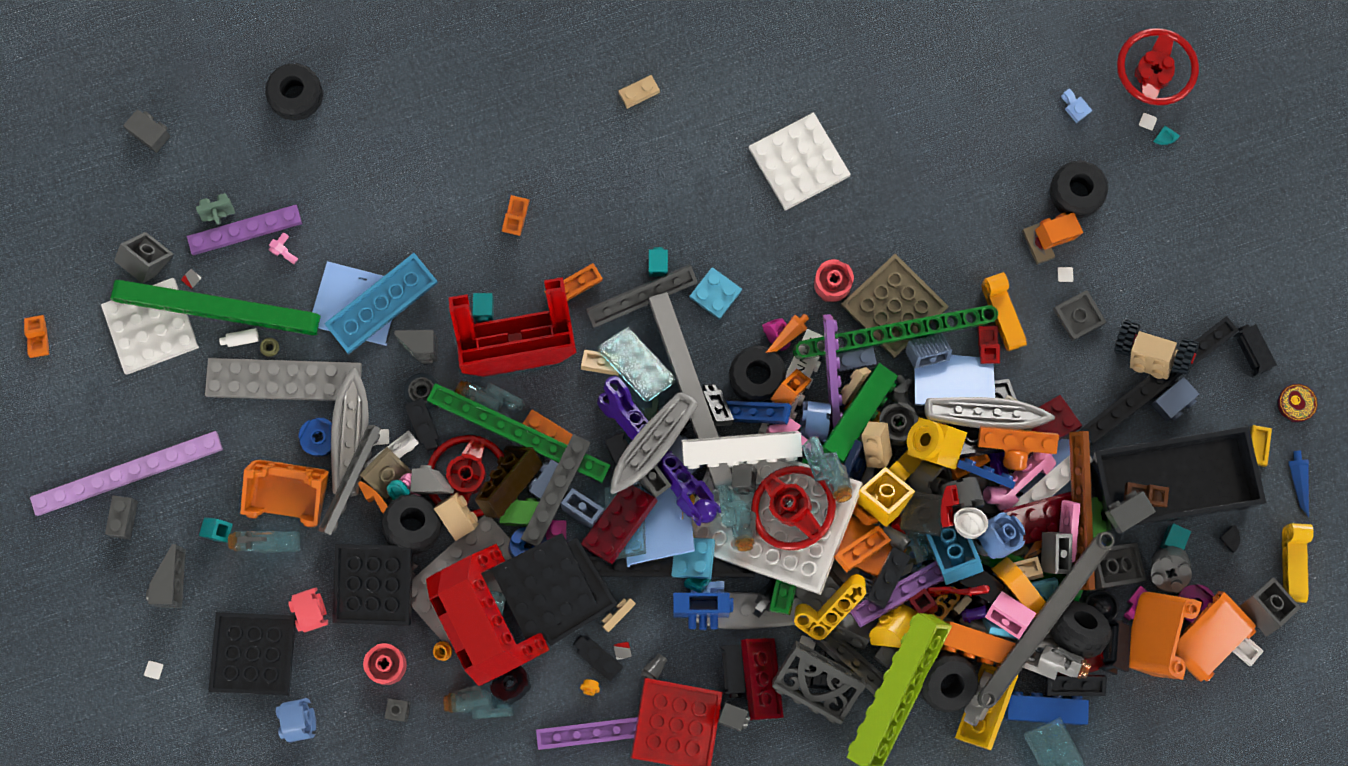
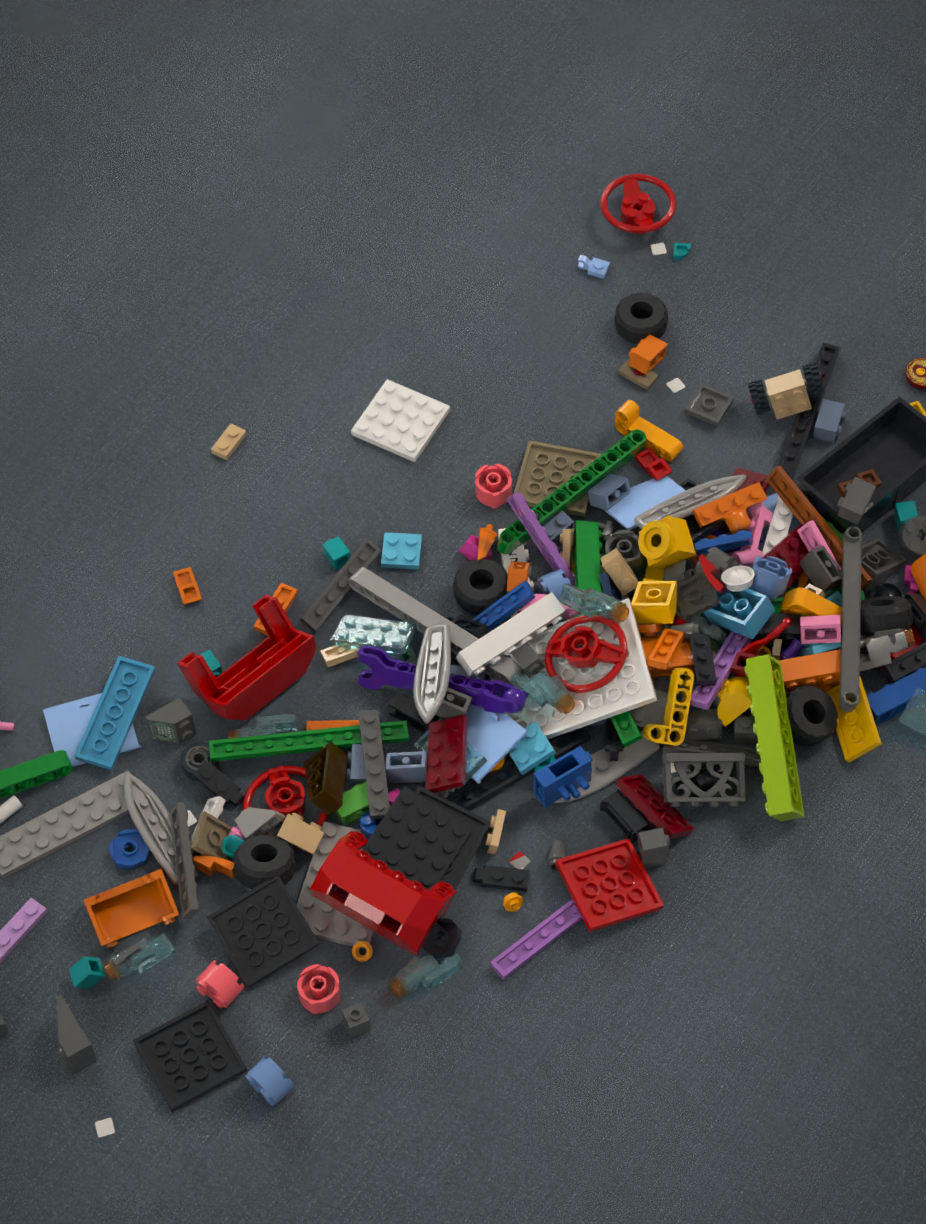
camera: 30 degrees left, 20 degrees down
olive plate [260,338,279,357] -> none
light grey hinge [964,671,992,726] -> none
black window [1234,324,1277,378] -> none

